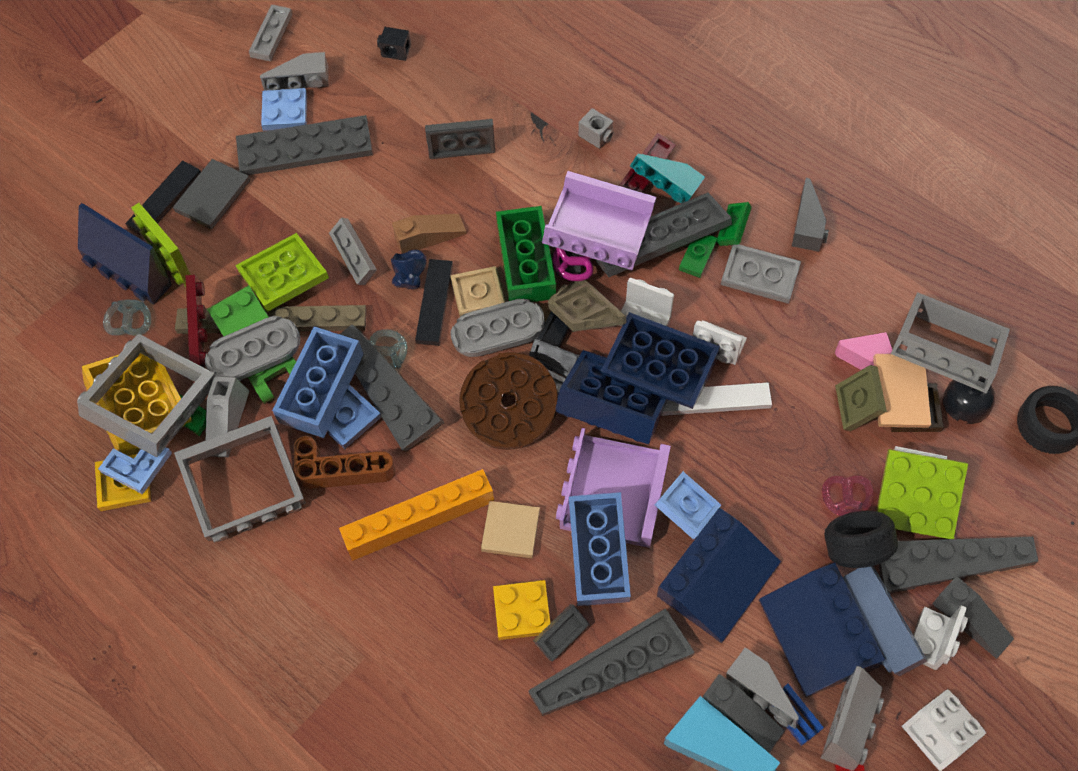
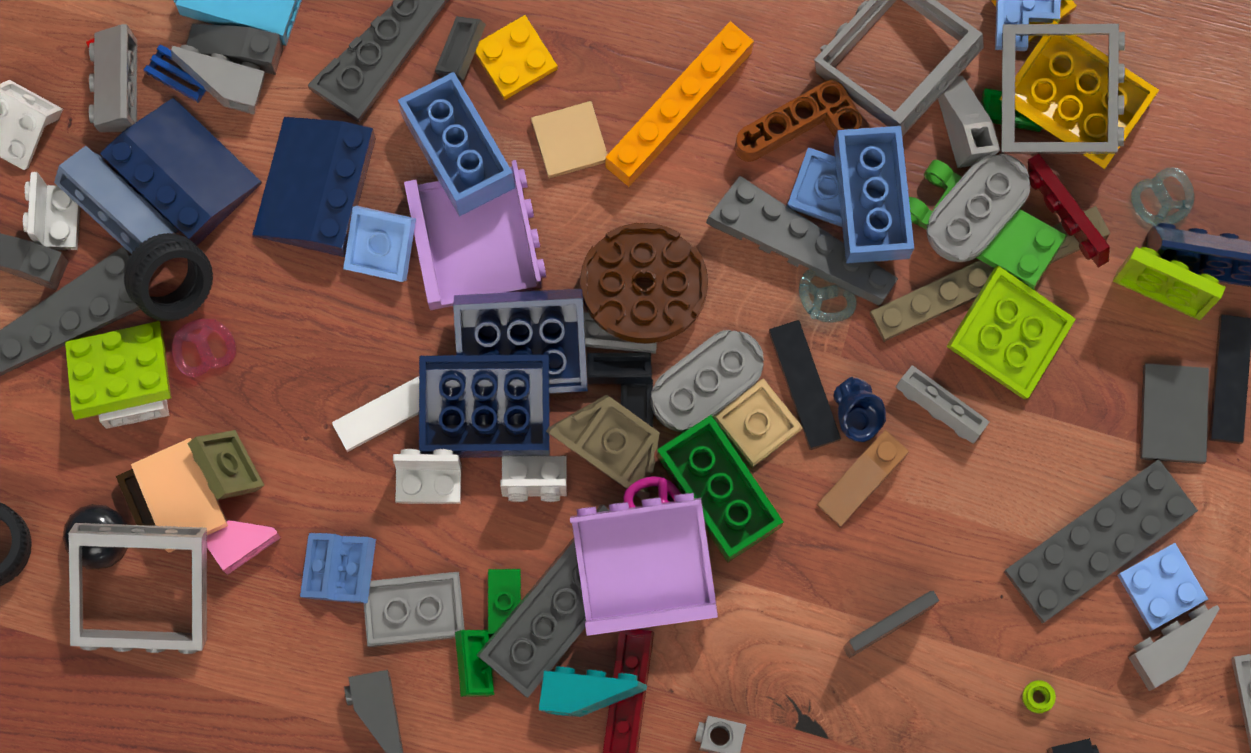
camera: 150 degrees right, 15 degrees up
none -> medium blue slope [300,533,376,603]
none -> lime plate [1022,680,1056,714]

